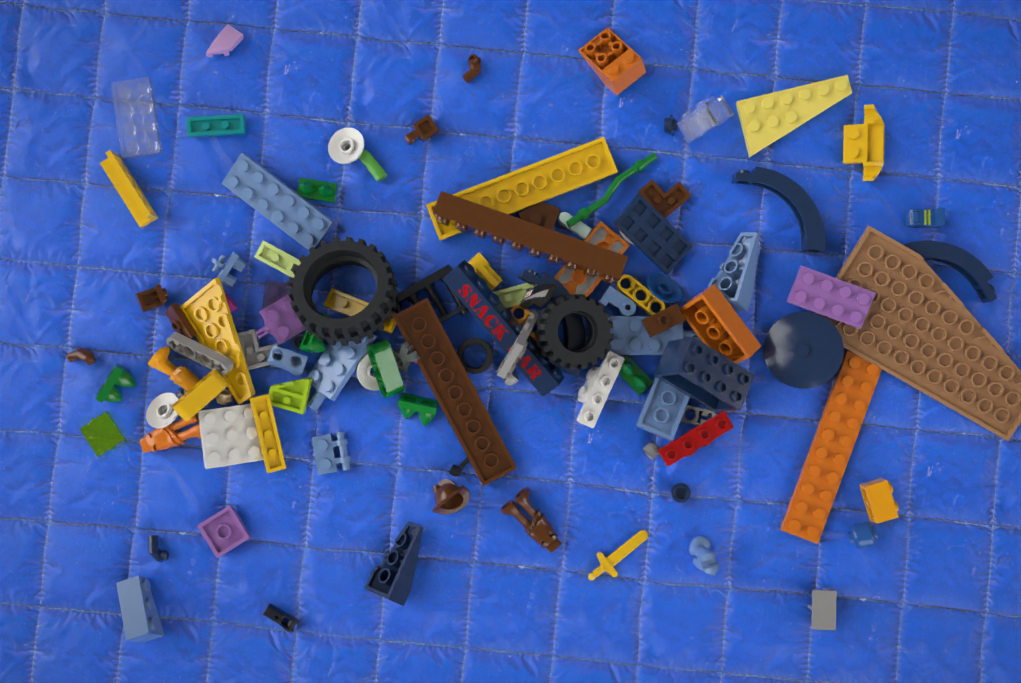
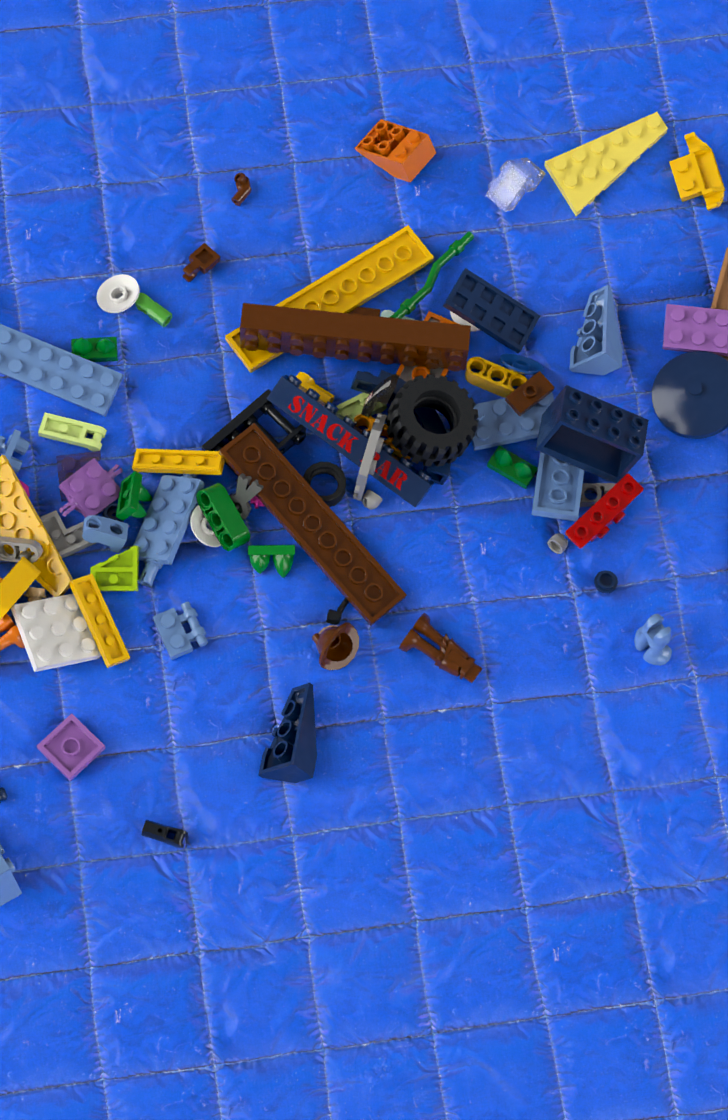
camera: 20 degrees left, 20 degrees down
black tyre [288,237,399,346] -> none
white bracket [576,351,625,428] -> none
yellow sword [588,530,648,581] -> none
medium blue leg [598,286,636,316] -> none
reddish brown plate [637,179,691,218] -> none
dark blue plate [664,115,678,136] -> none
orange brick [680,284,761,364] -> none
dark blue arch [731,167,826,253] -> none

